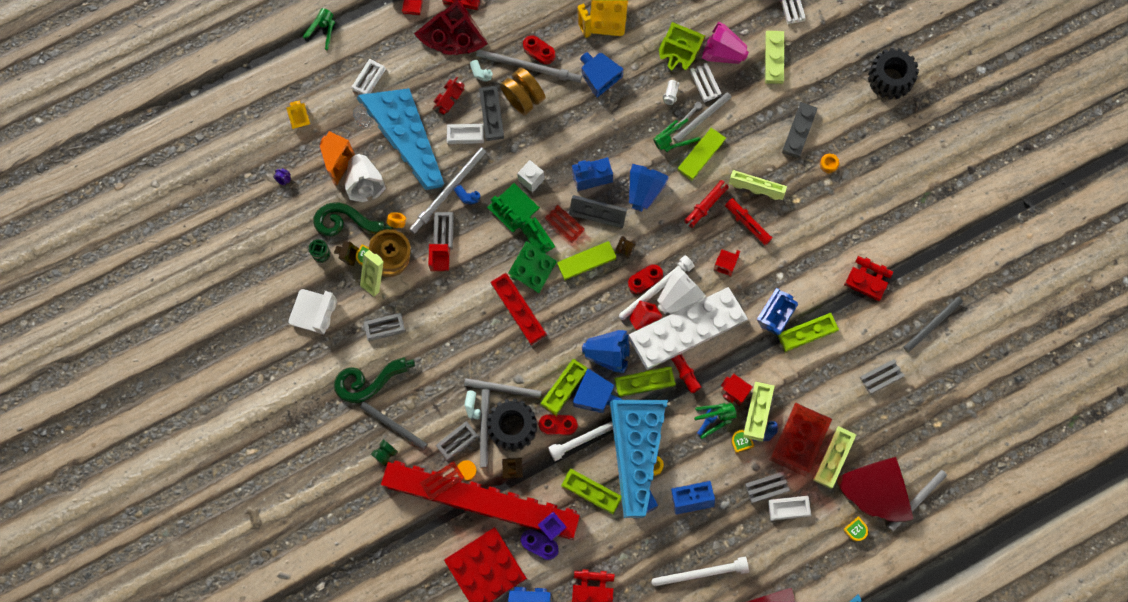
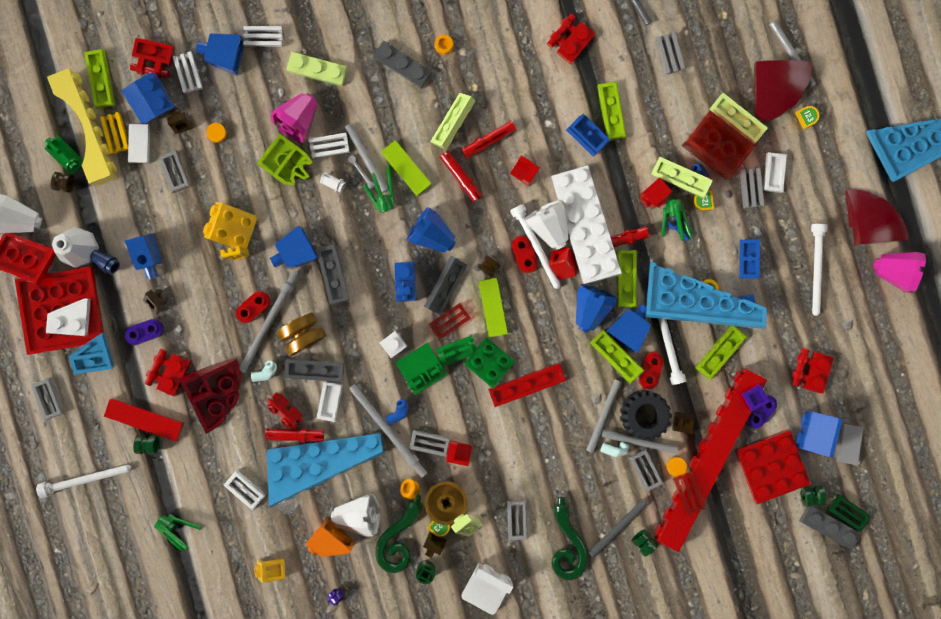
camera: 85 degrees left, 15 degrees up
none -> red pin [265,428,324,443]
none -> dark grey plate [316,244,349,305]

